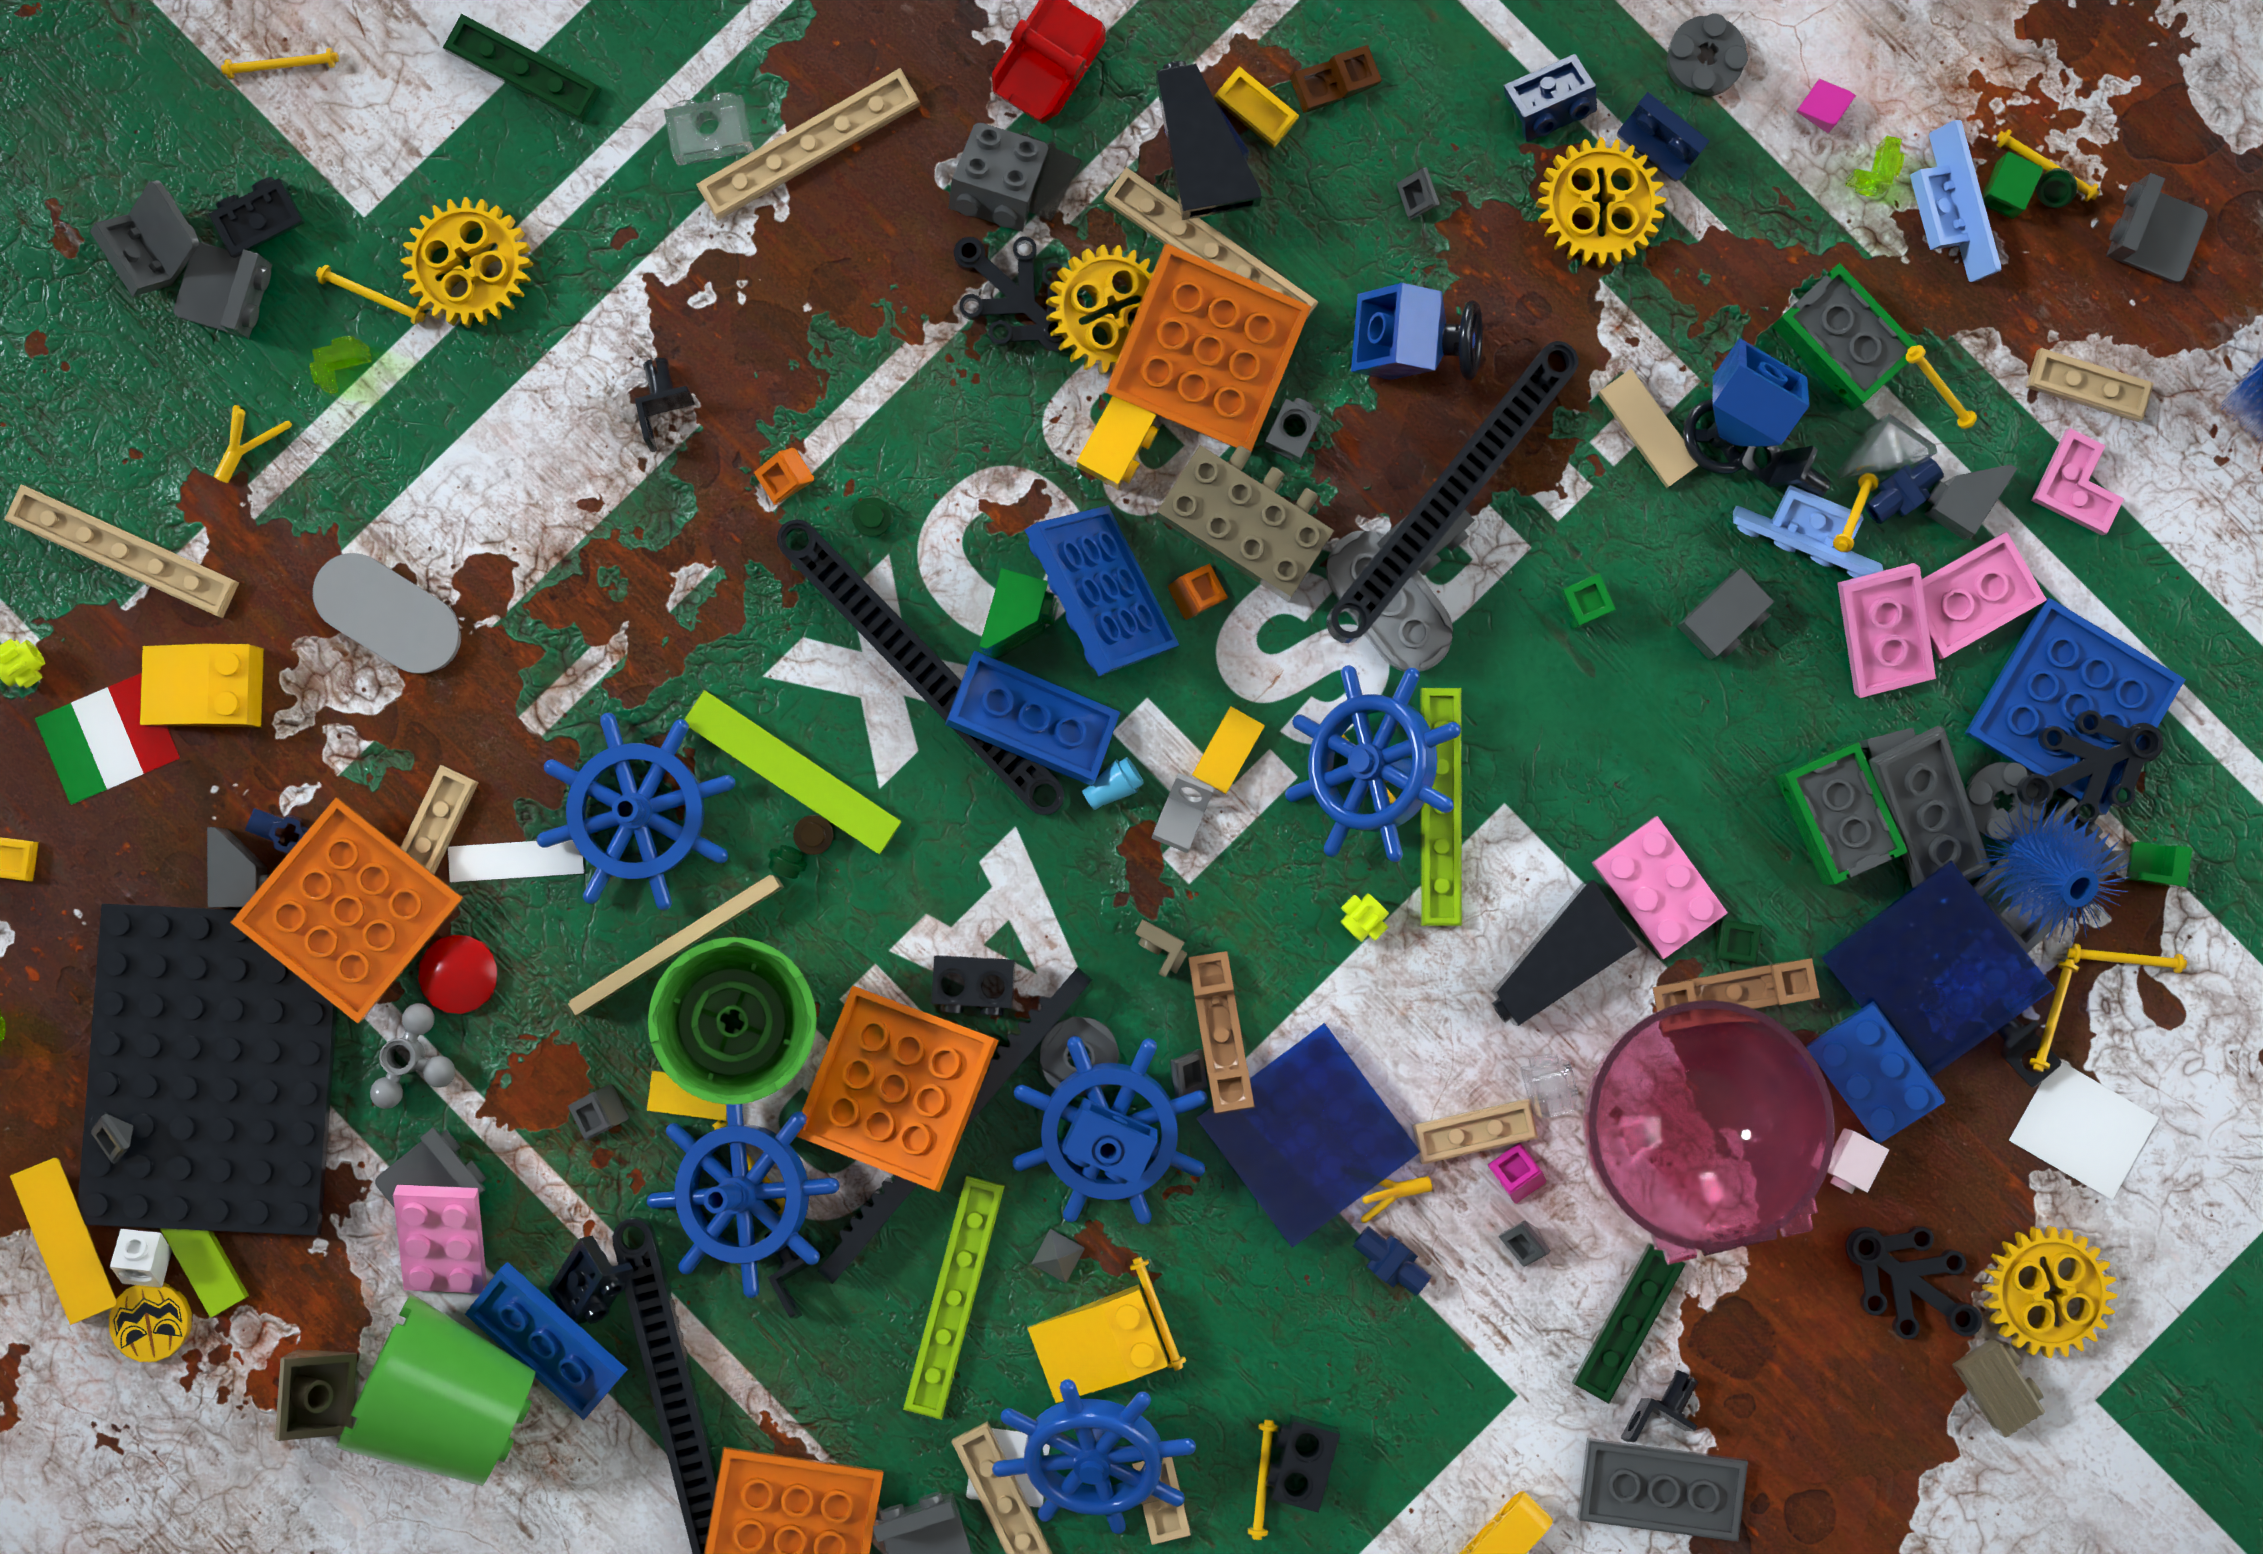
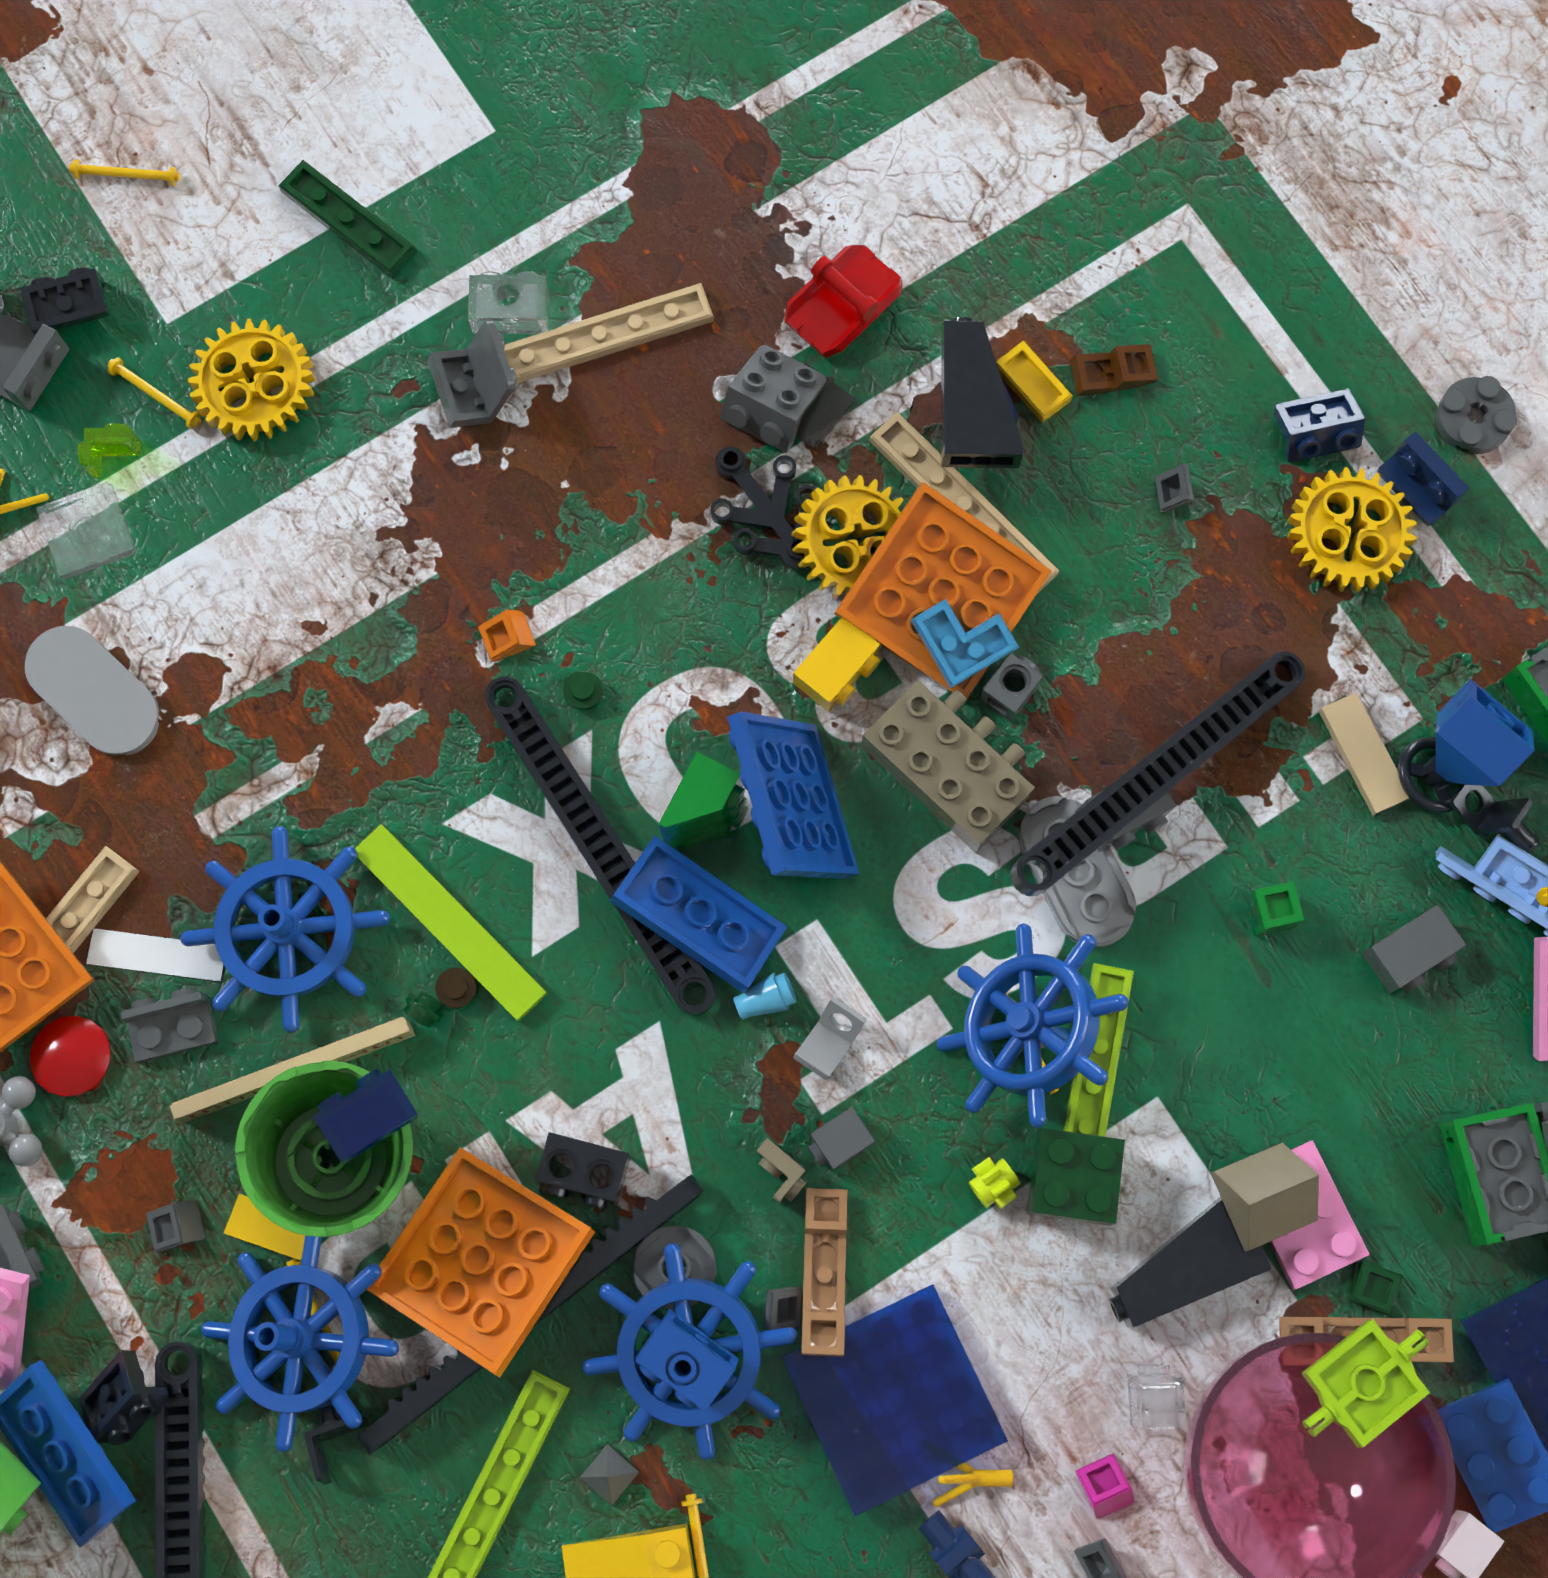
camera: 15 degrees right, 10 degrees down
black bracket [635,358,695,452] -> none
orange slope [1168,563,1228,620] -> none
yellow tile [1192,706,1265,795] -> none
blue piece [1351,283,1483,380] -> none
tan tile [1412,1098,1538,1165] -> none
none -> clear tile [36,481,137,580]
none -> dark grey bracket [120,988,219,1064]
none -> clear blue brick [313,1069,418,1165]
none -> dark grey bracket [427,320,516,428]
none -> dark grey brick [808,1107,875,1171]
none -> dark azure tile [910,599,1019,688]
none -> dark green brick [1027,1128,1125,1226]
none -> dark tan slope [1210,1143,1319,1252]
none -> lime plate [1301,1319,1430,1448]

